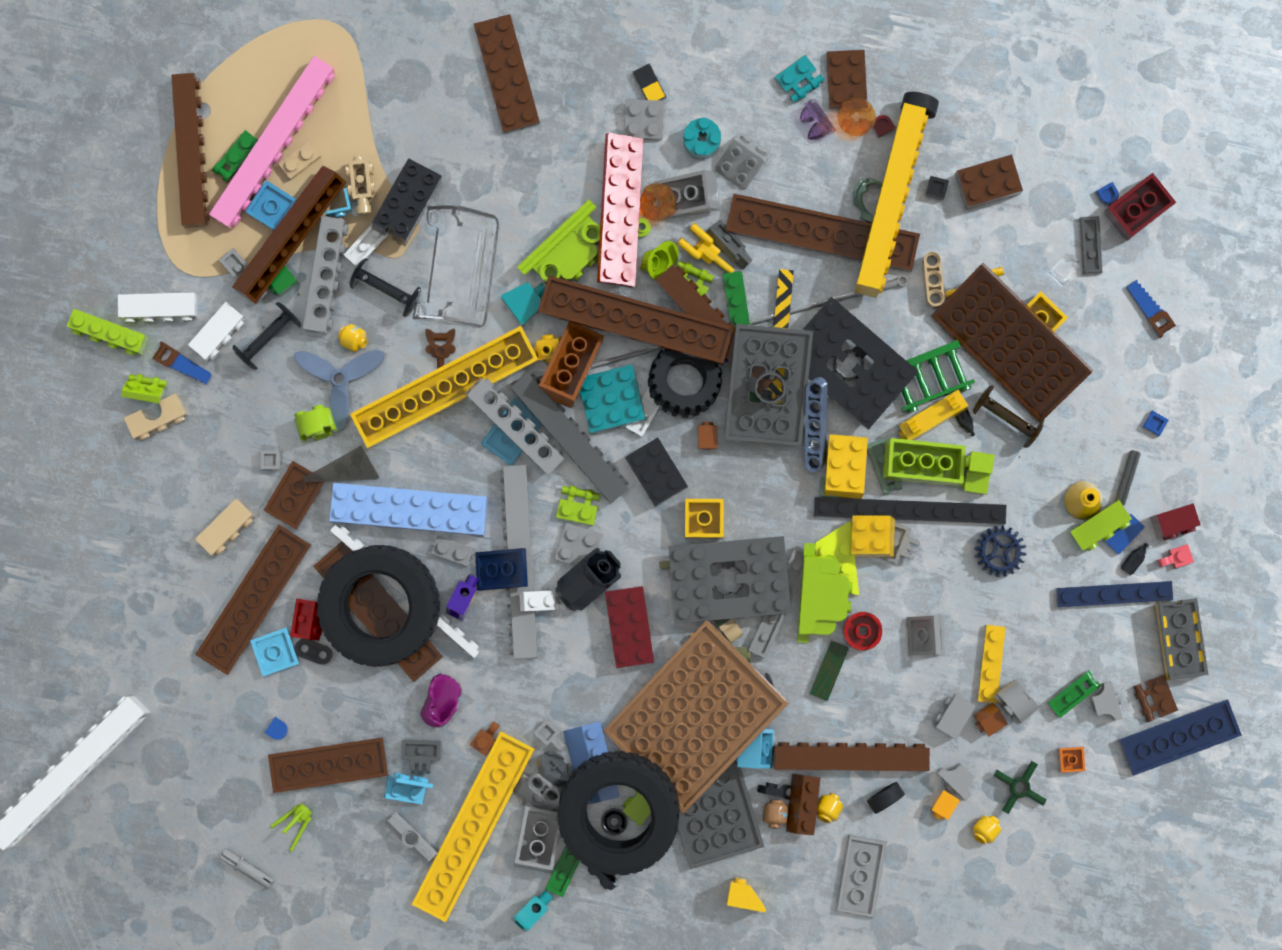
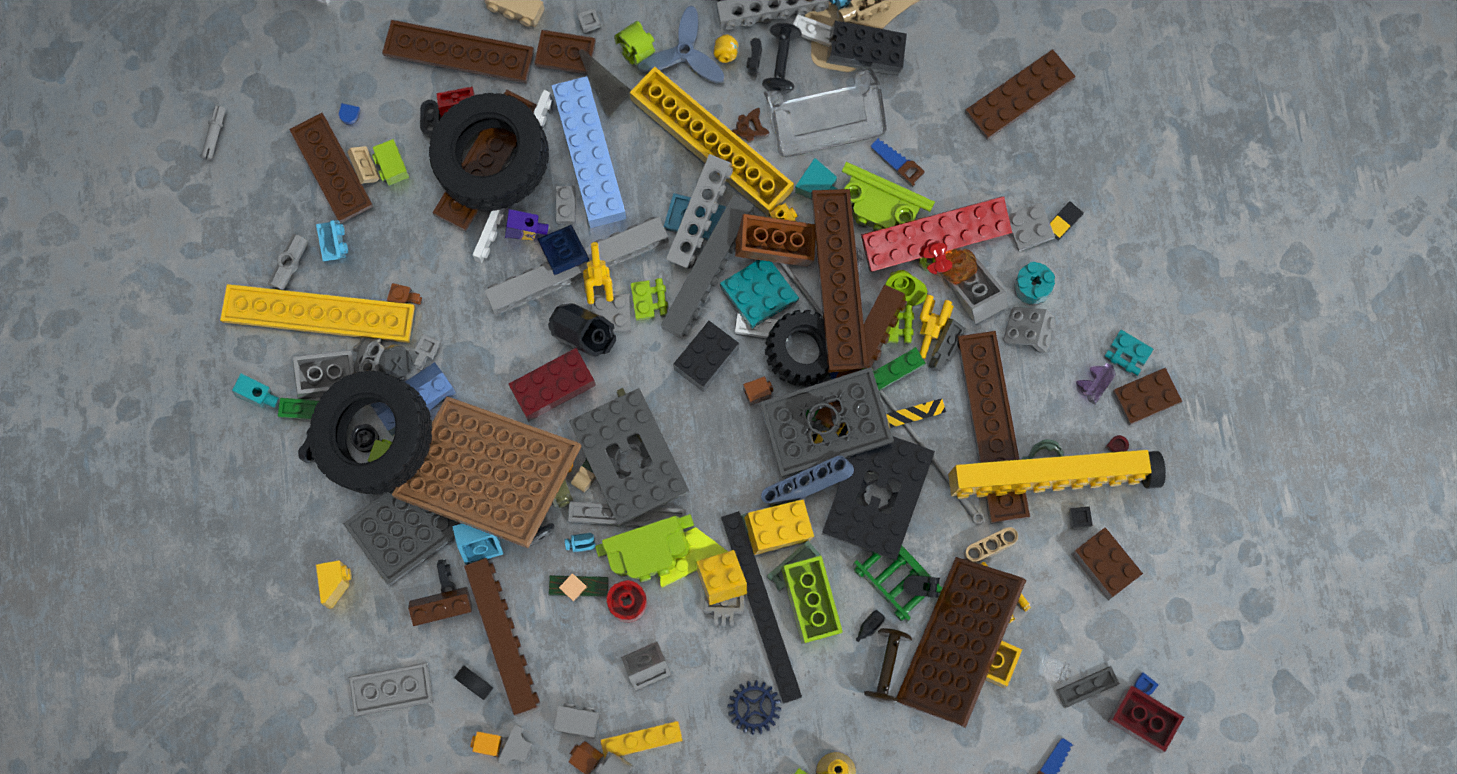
camera: 70 degrees right, 10 degrees down
medium azure plate [250,628,300,677] -> none
lime plant [270,803,312,852] -> none
dark grey hinge [401,740,441,774] -> none
magenta piece [420,673,462,727] -> none
white plate [519,591,569,612] -> none
yellow brick [685,499,724,539] -> none
medium nougat head [763,800,789,829] -> none
yellow head [817,793,843,823] -> none
clear orange plate [837,97,876,136] -> none
yellow brick [898,390,968,440] -> none
lime brick [960,451,995,495] -> none
none -> tan plate [347,146,380,184]
none -> lime brick [372,139,410,186]
none -> light nougat tile [559,573,587,602]
none -> medium azure arm [565,533,595,553]
none -> yellow plant [583,242,613,304]
none -> black plate [746,38,762,73]
none -> piece [871,138,925,187]
none -> black plate [903,575,940,598]
none -> red piece [923,243,953,275]

